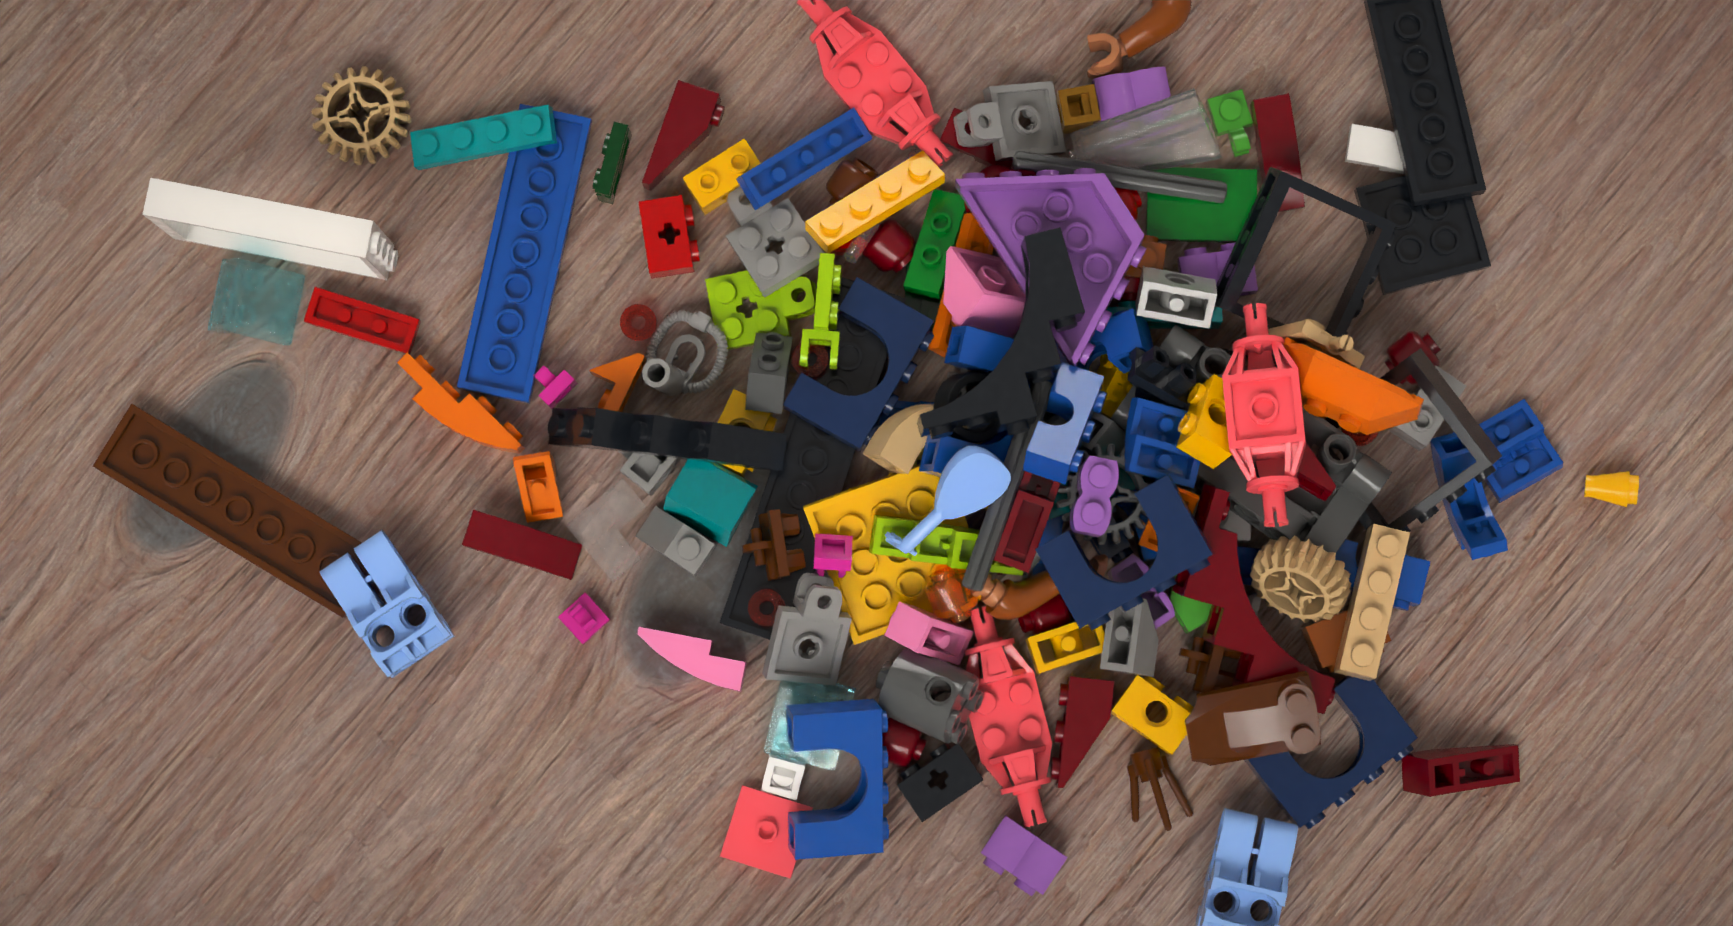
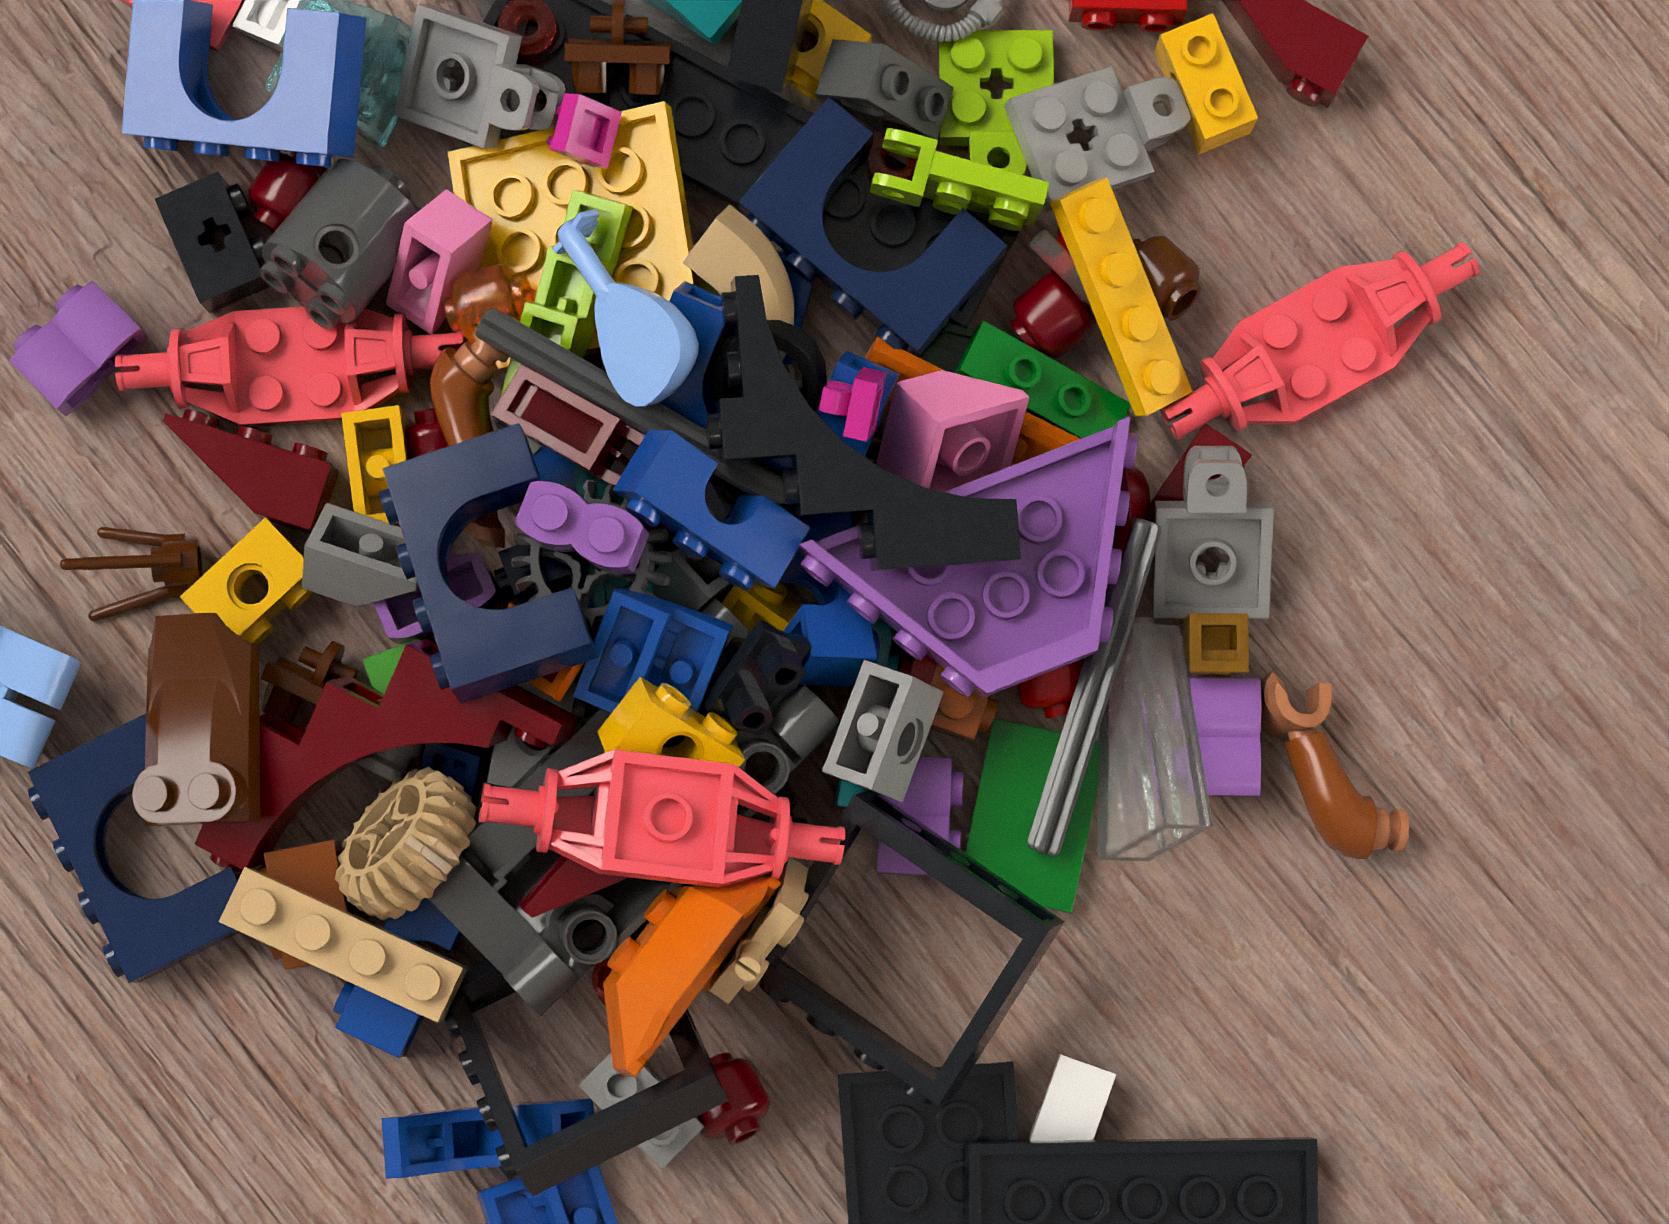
camera: 100 degrees right, 0 degrees up
blue plate [736,108,873,210] -> none
bright green plate [1206,89,1253,157] -> none
dark red slope [1250,93,1305,212] -> none
dark red slope [1401,744,1520,797] -> none
none -> dark pink tile [819,367,887,442]

